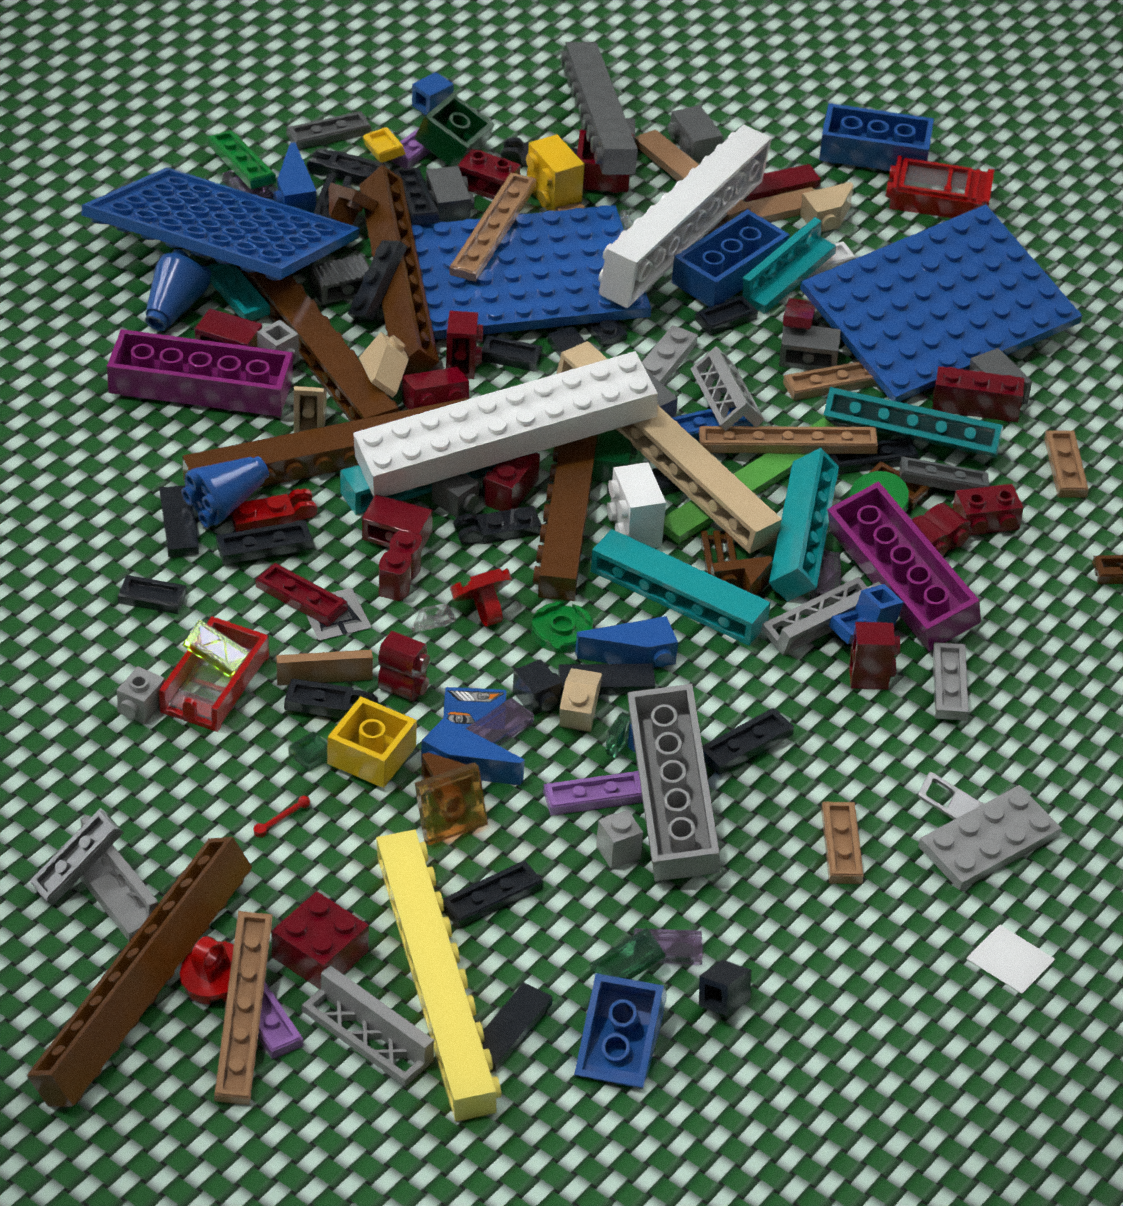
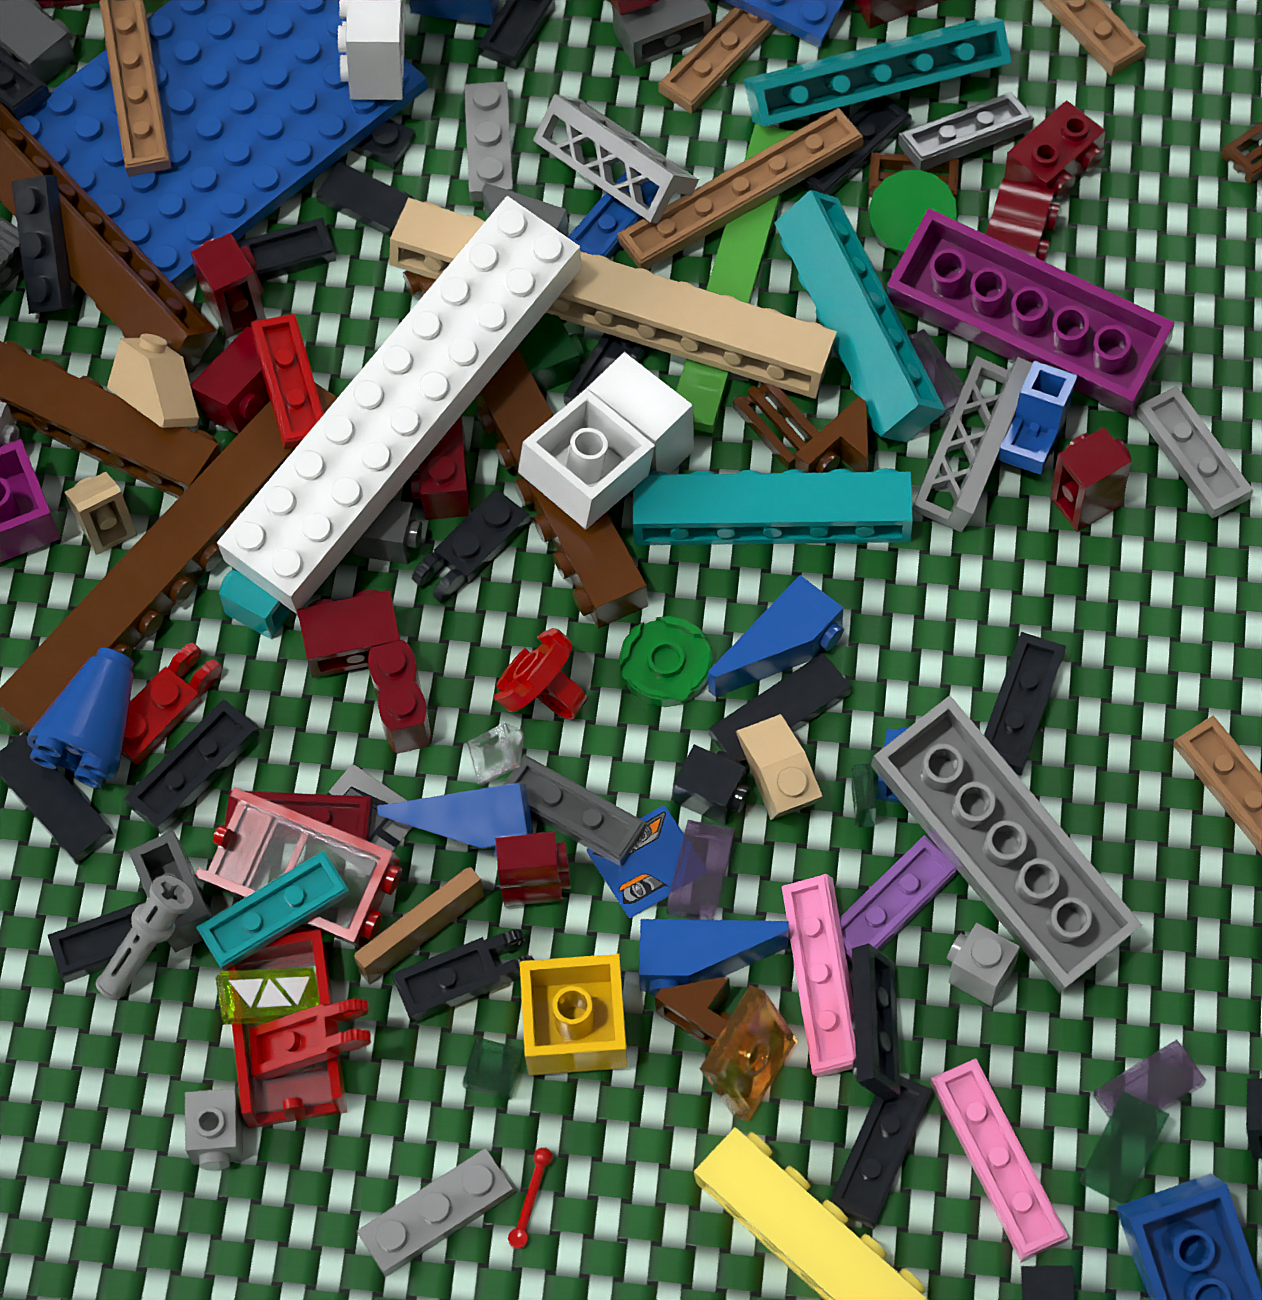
camera: 25 degrees left, 20 degrees up
none -> light grey pin [96,875,193,1000]
none -> dark grey brick [128,831,213,953]
none -> door [195,787,402,948]
none -> teal tile [196,851,350,972]
none -> red hinge [249,998,371,1080]
none -> red tile [250,314,324,449]
none -> light grey plate [357,1148,514,1277]
none -> slope [377,783,533,857]
none -> dark grey tile [503,754,646,866]
none -> white brick [518,388,655,529]
none -> bright pink tile [782,874,856,1077]
none -> black plate [849,943,901,1101]
none -> bright pink tile [930,1059,1068,1262]

